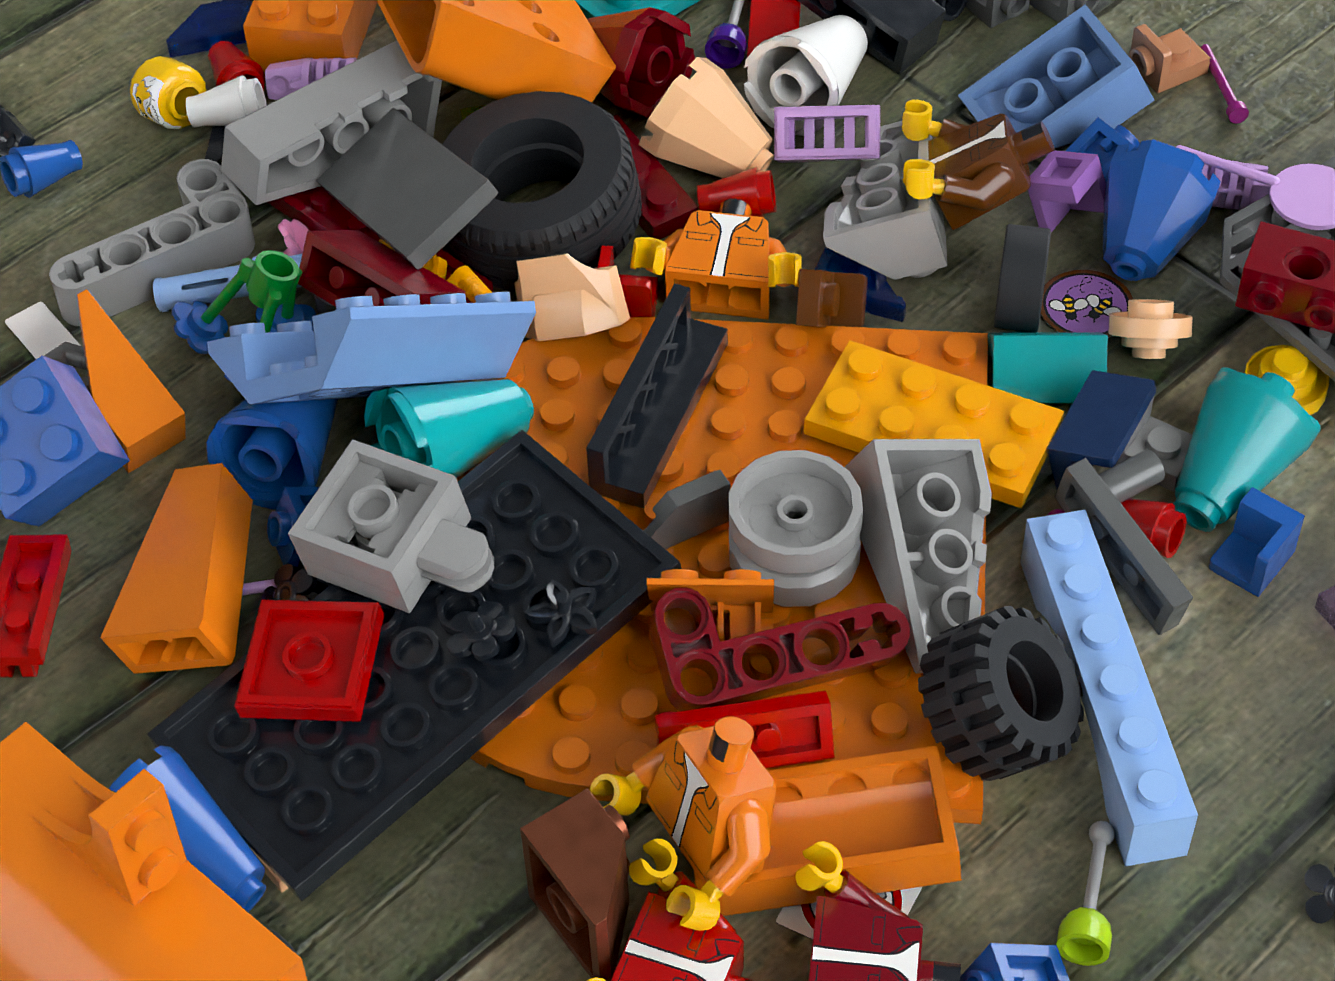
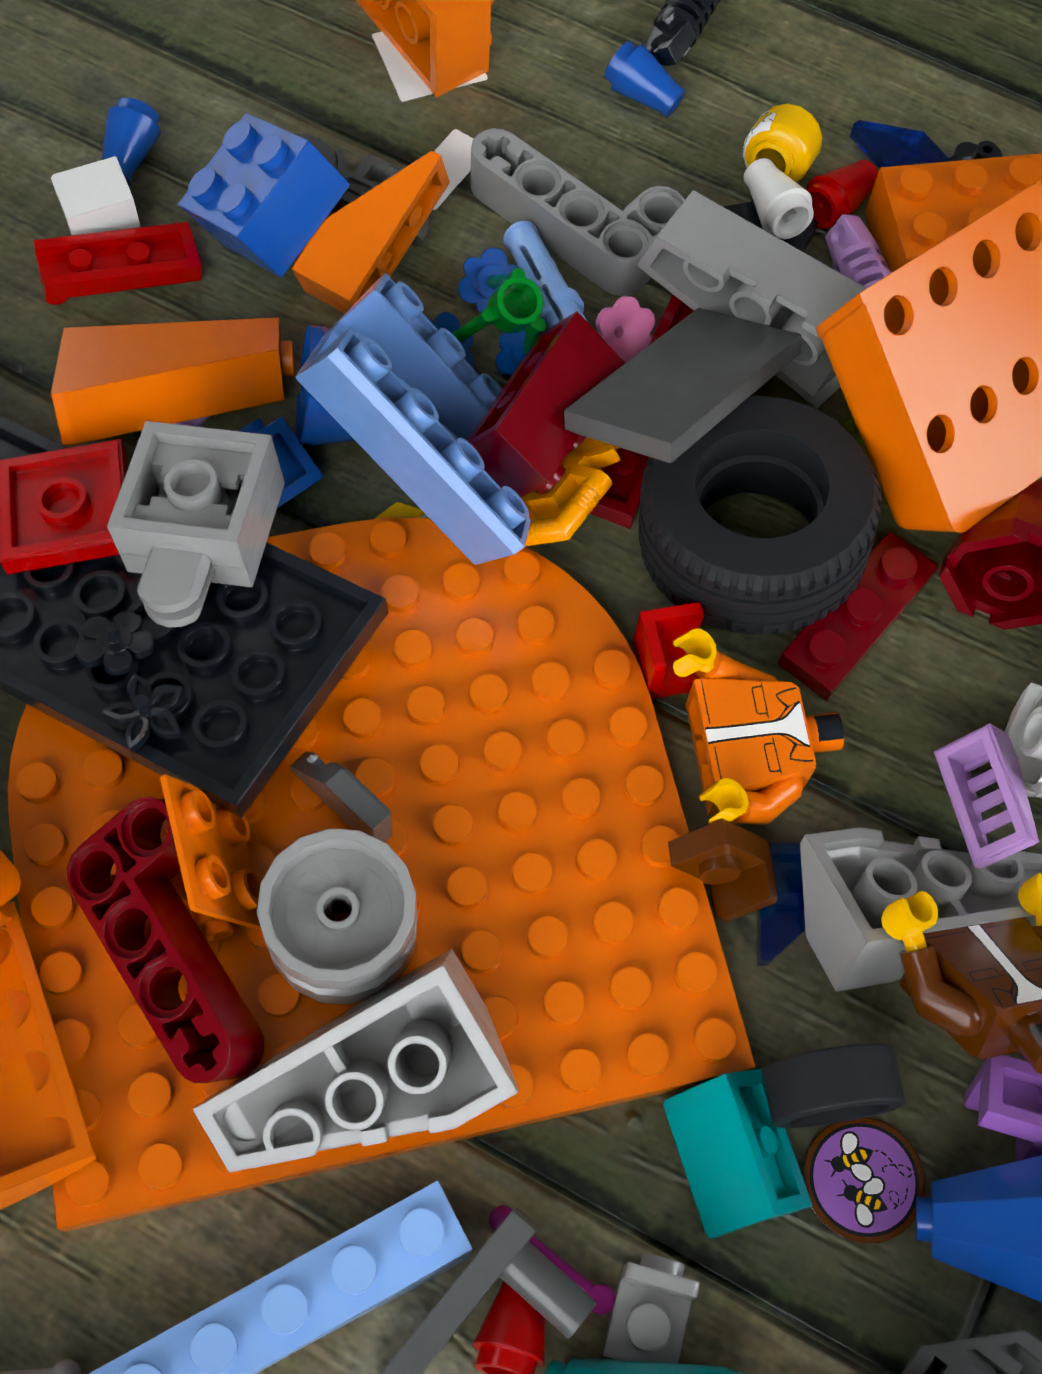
camera: 65 degrees right, 15 degrees up
teal cone [364,379,534,478] -> none
light nougat slope [514,254,630,341] -> none
black fence [586,283,728,509] -> none
light nougat cone [638,57,774,178] -> none
red hinge [655,690,835,768] -> none
red cone [697,166,776,218] -> none
light orange plate [804,340,1064,509] -> none
black tyre [918,606,1084,781] -> none
dark blue panel [1047,370,1156,490] -> none
light nougat plate [1108,299,1192,359] -> none

